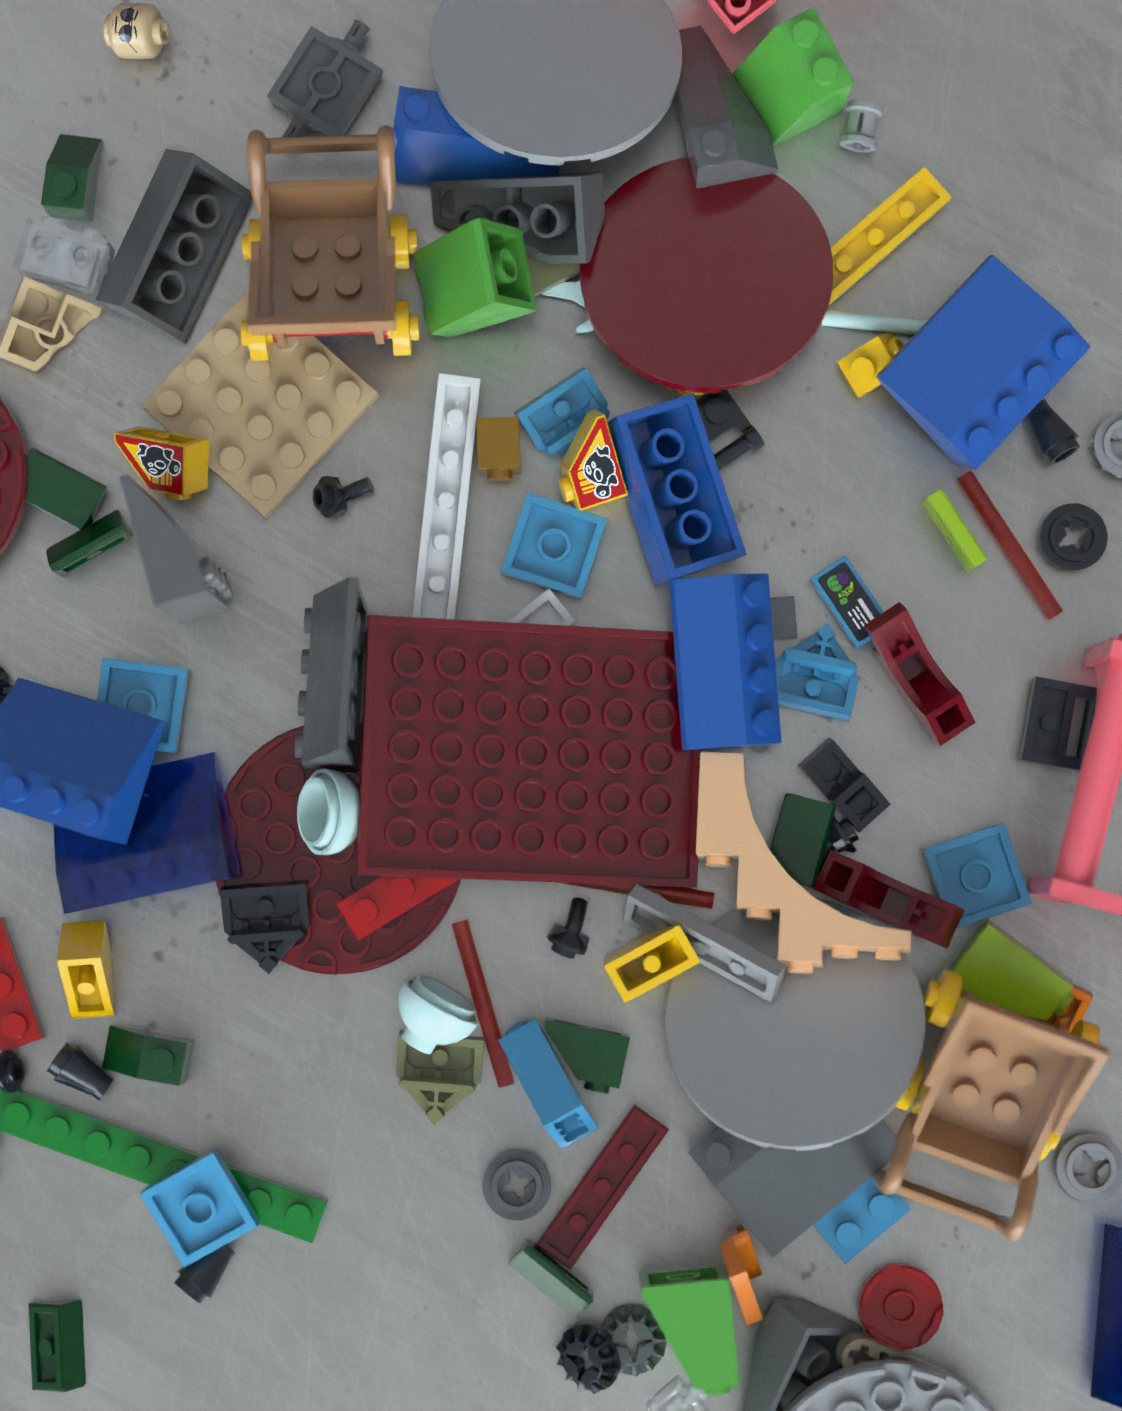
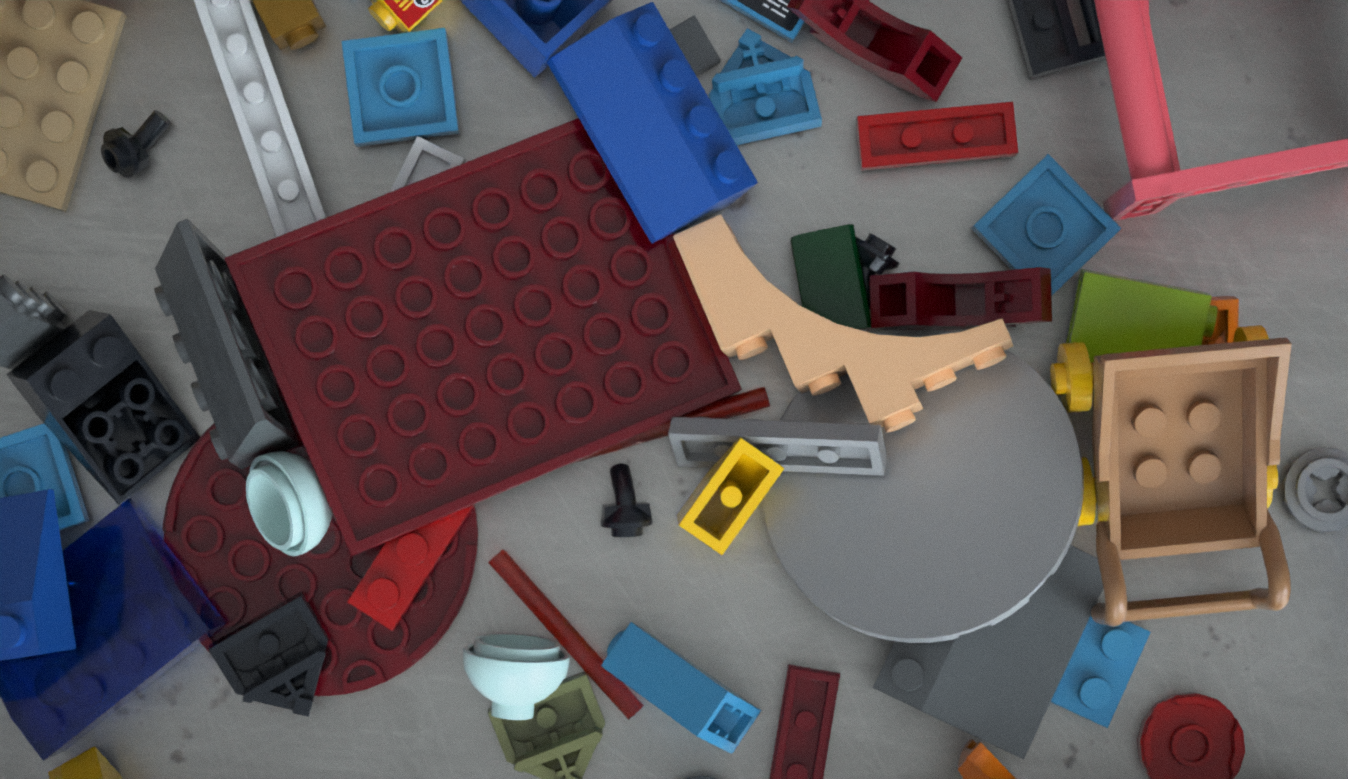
camera: 25 degrees left, 0 degrees up
dark green slope [544,1017,630,1094] -> none
black slope [798,738,891,832] -> none
none -> black slope [6,310,200,504]
none -> red plate [856,101,1019,171]

